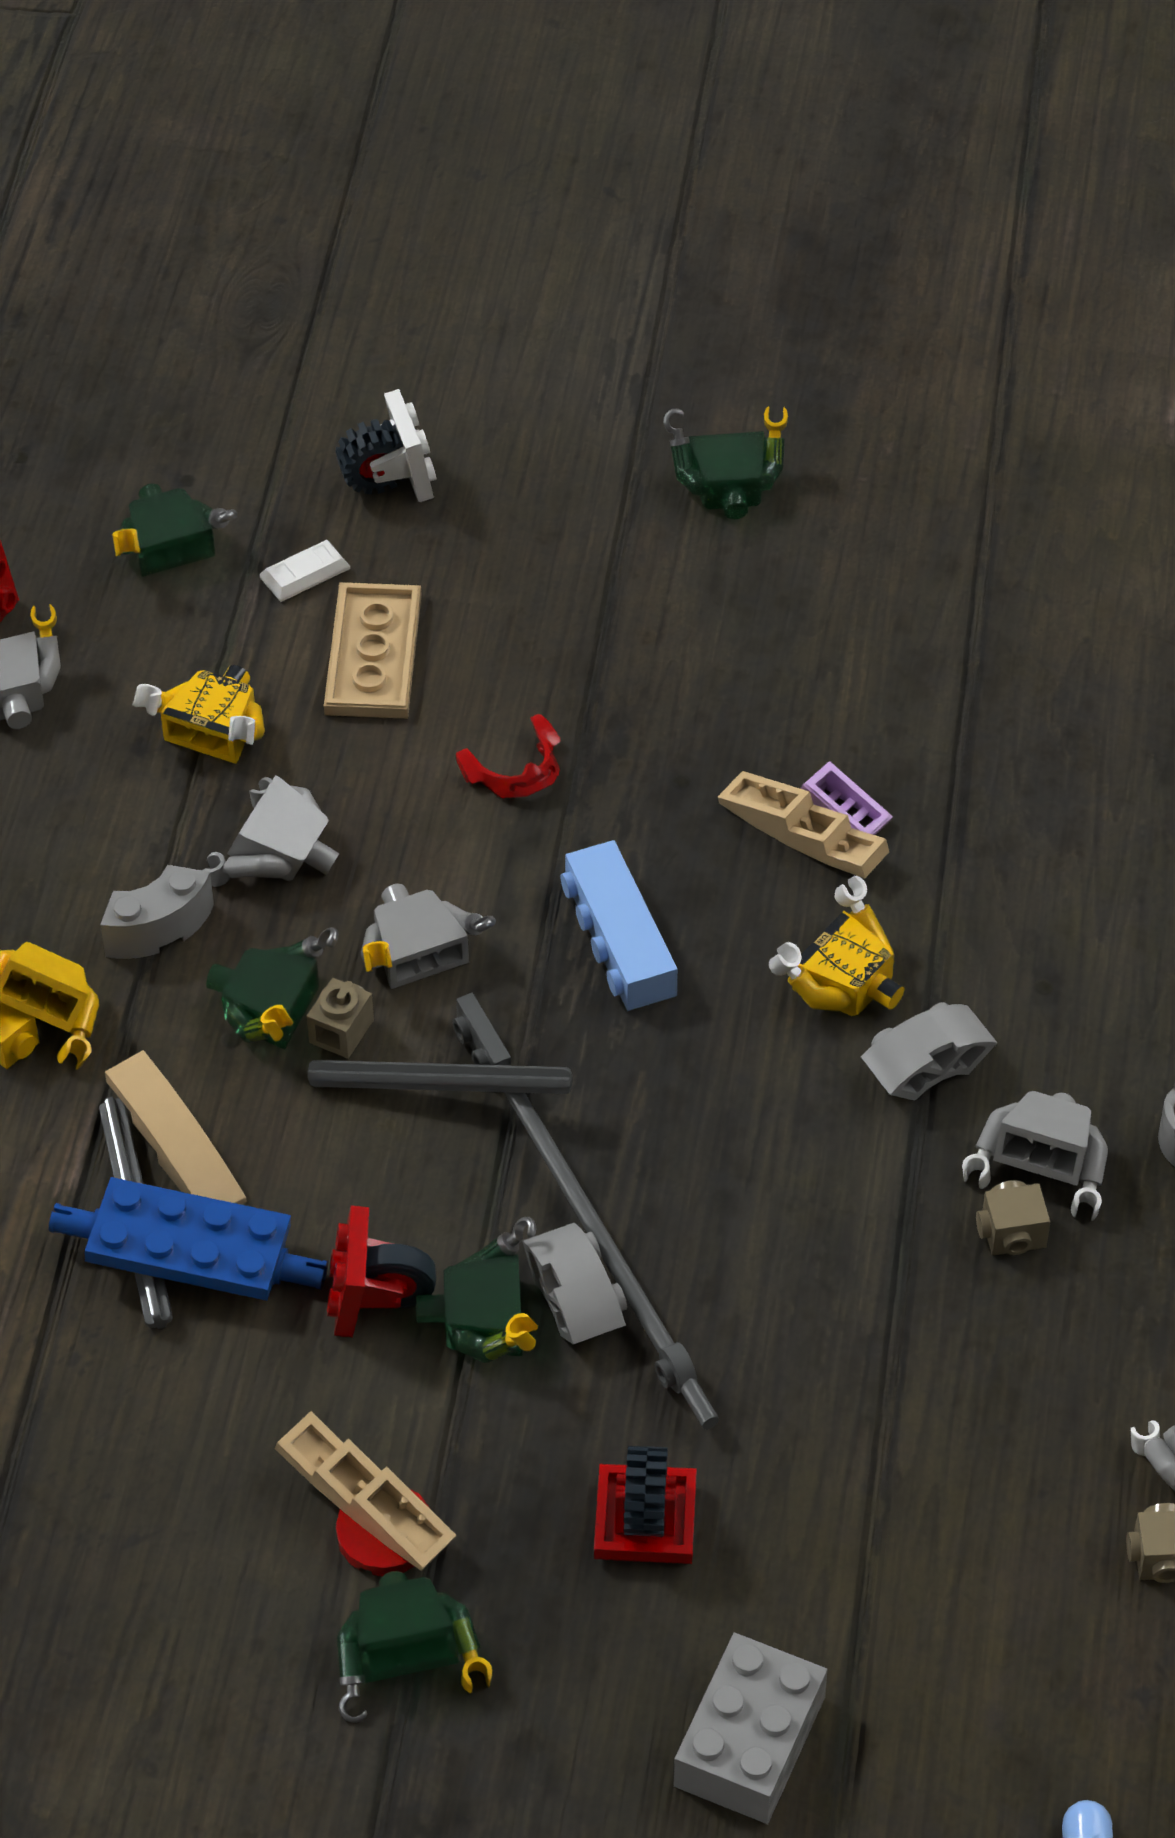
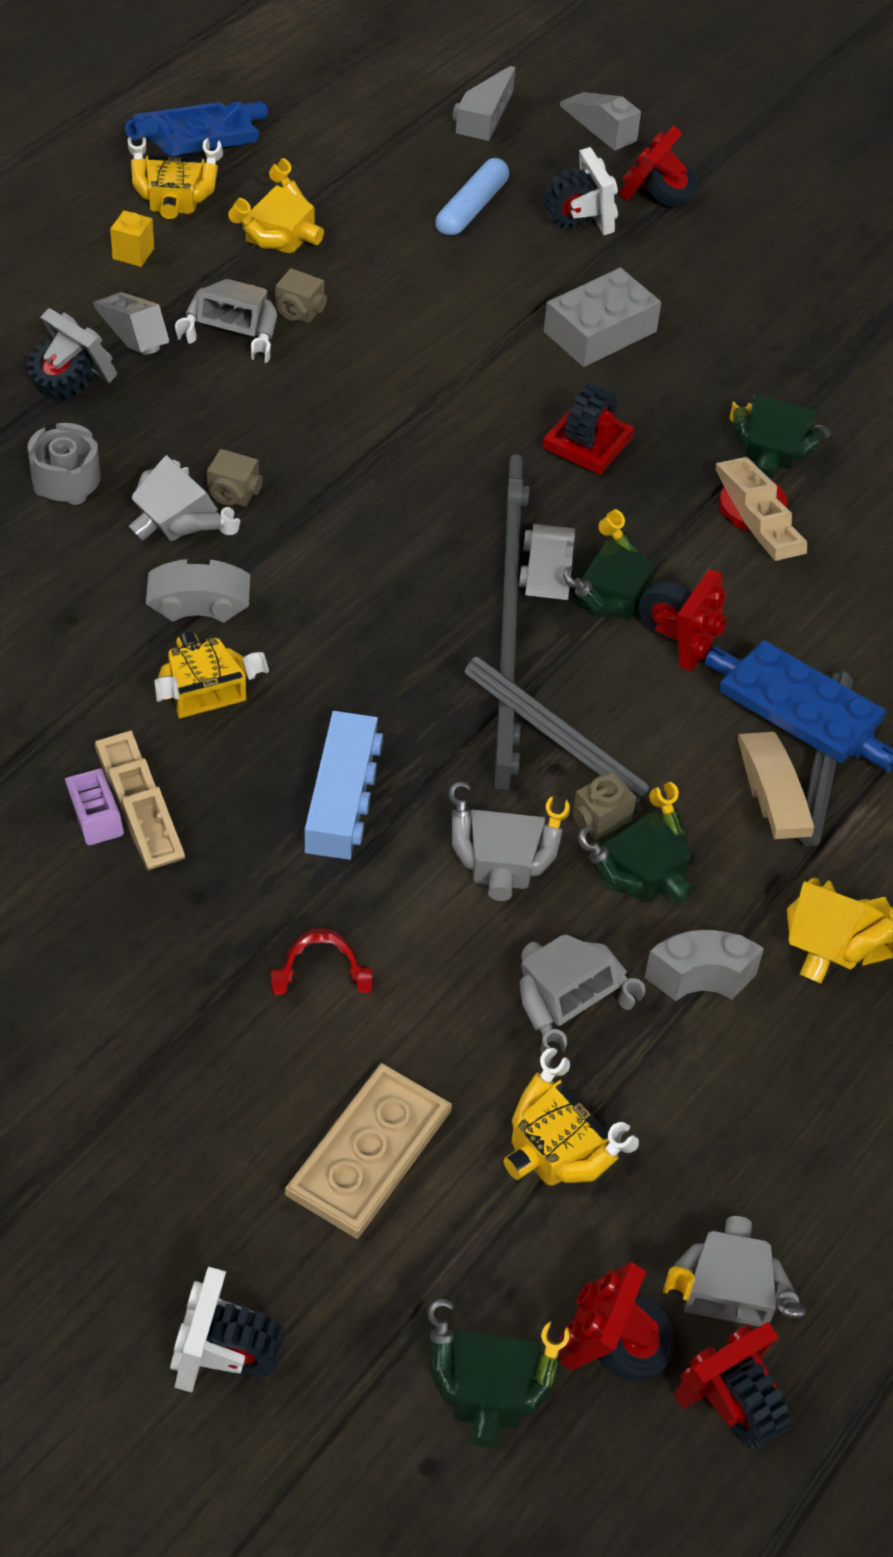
camera: 155 degrees left, 0 degrees up
white tile [260,540,350,602] -> none
none -> red plate [557,1262,675,1381]

